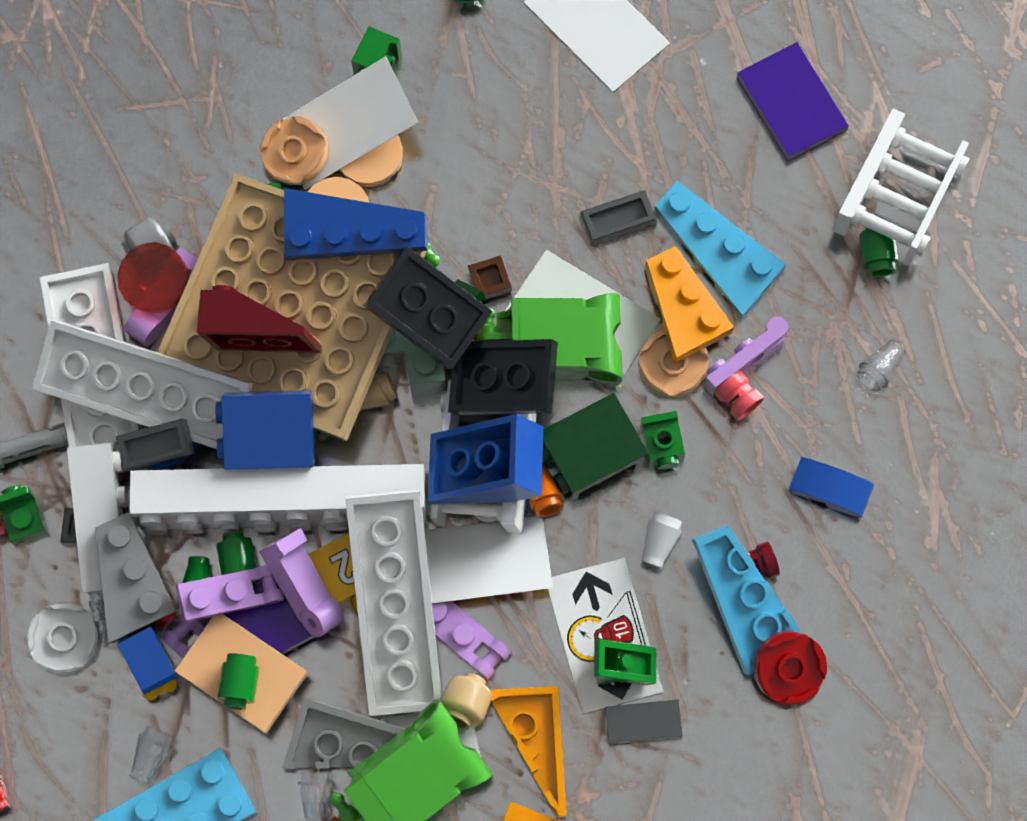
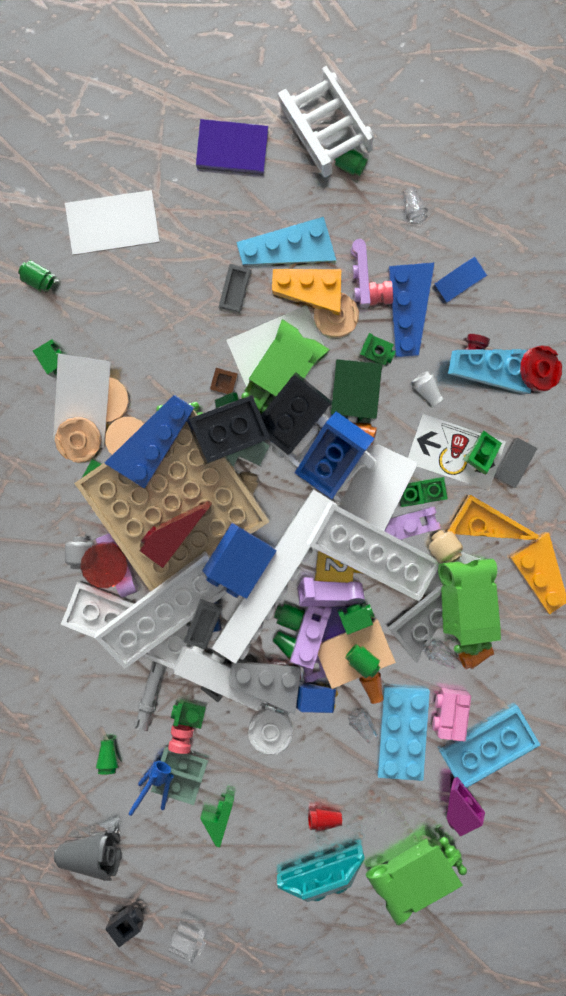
camera: 55 degrees left, 15 degrees up
none -> green brick [337,603,375,635]
none -> orange cone [359,672,383,704]
none -> blue wing [388,262,435,358]
none -> green slope [400,477,448,507]

